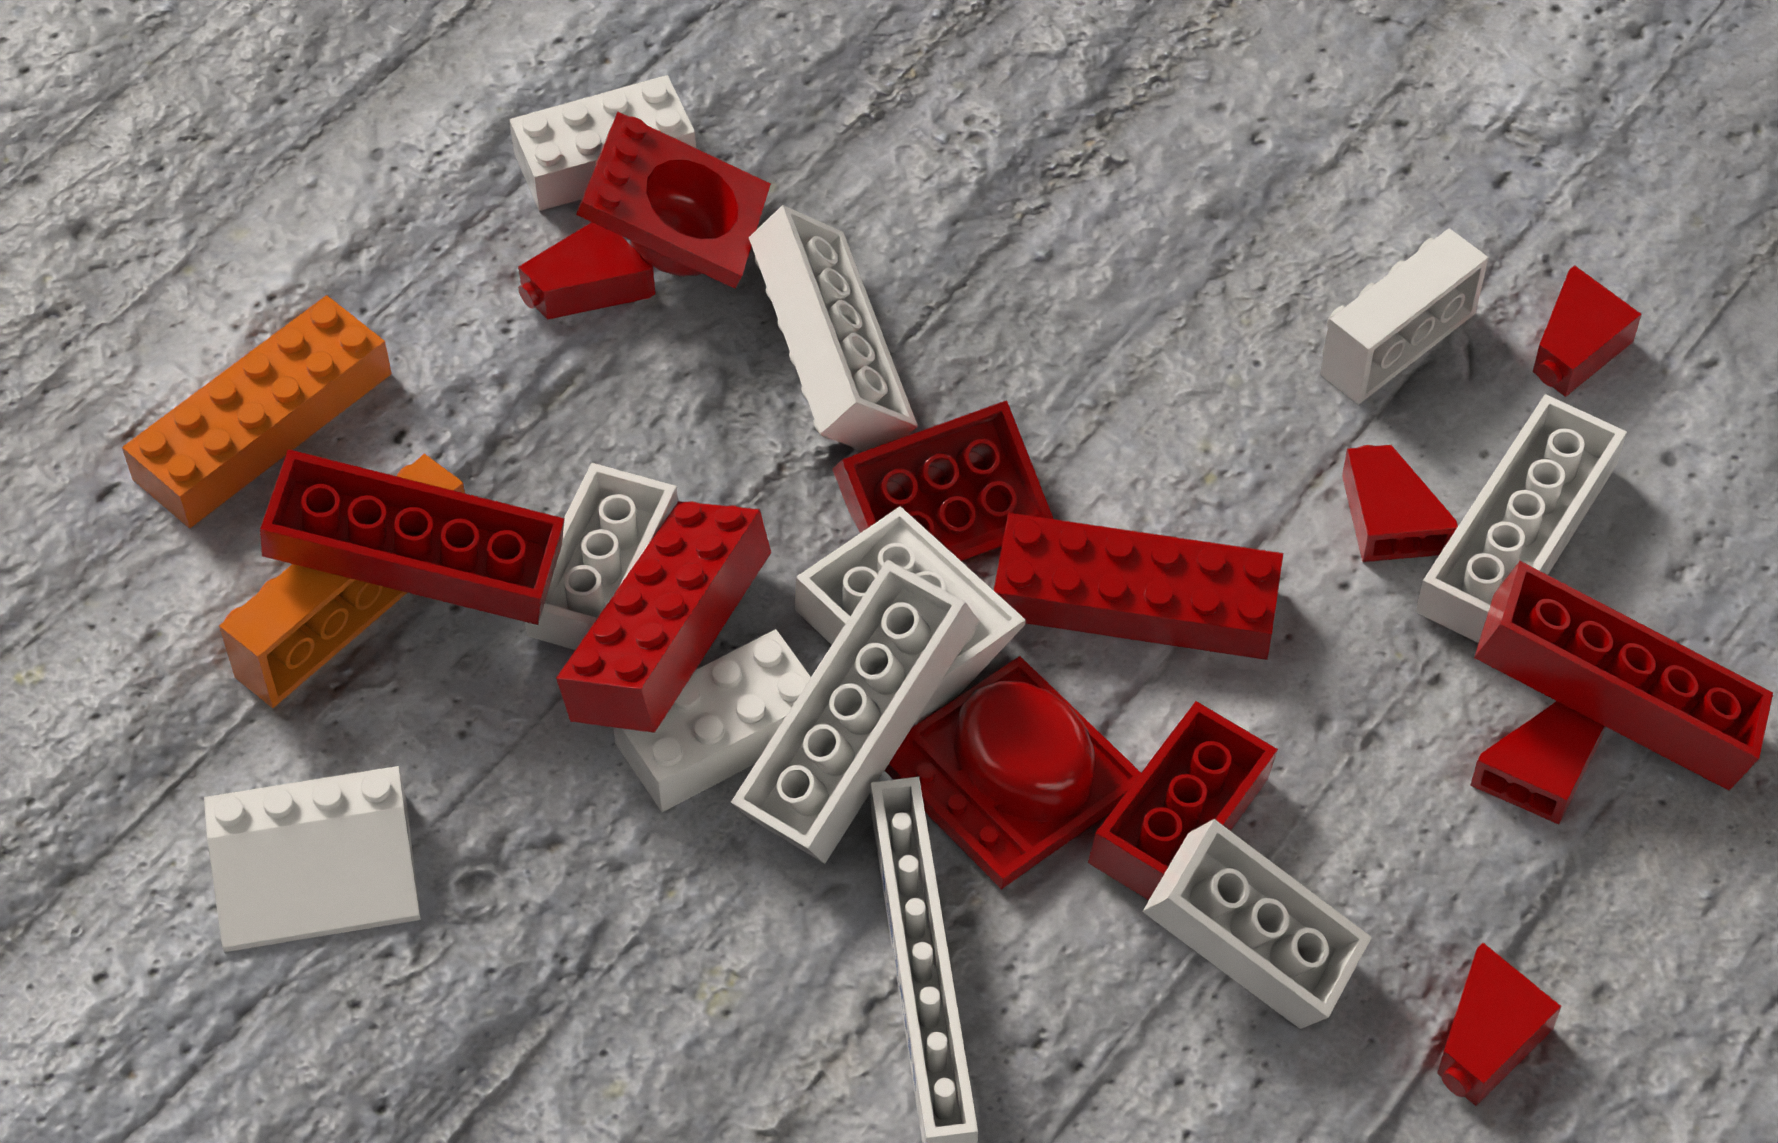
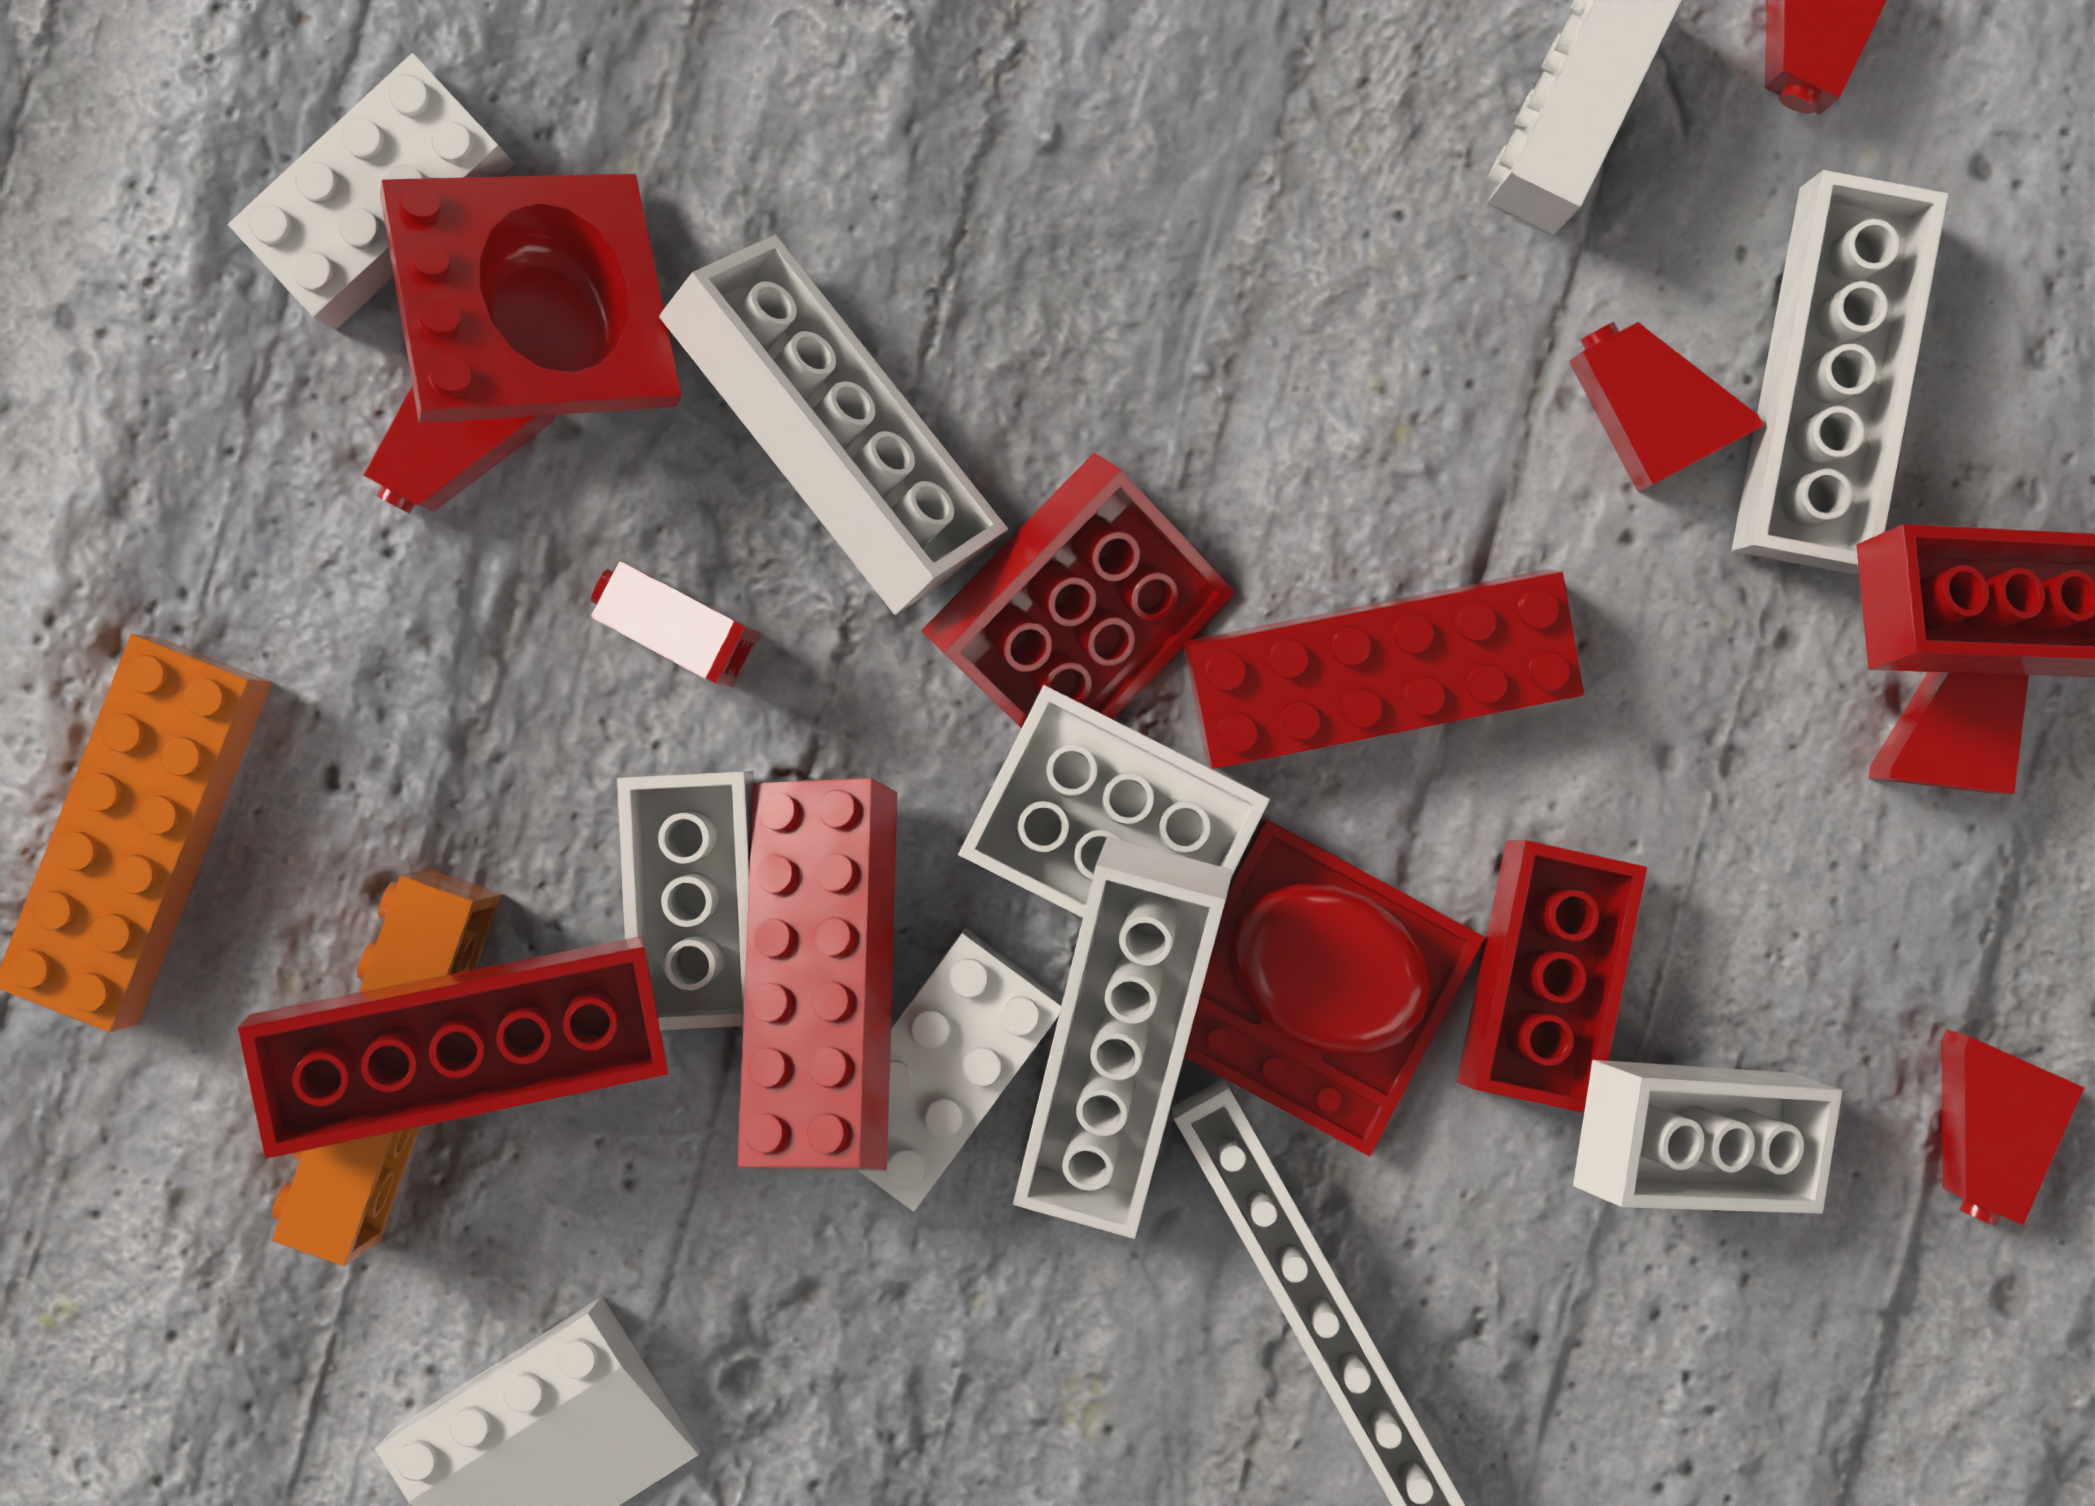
camera: 25 degrees left, 35 degrees up
none -> slope [591,561,761,688]

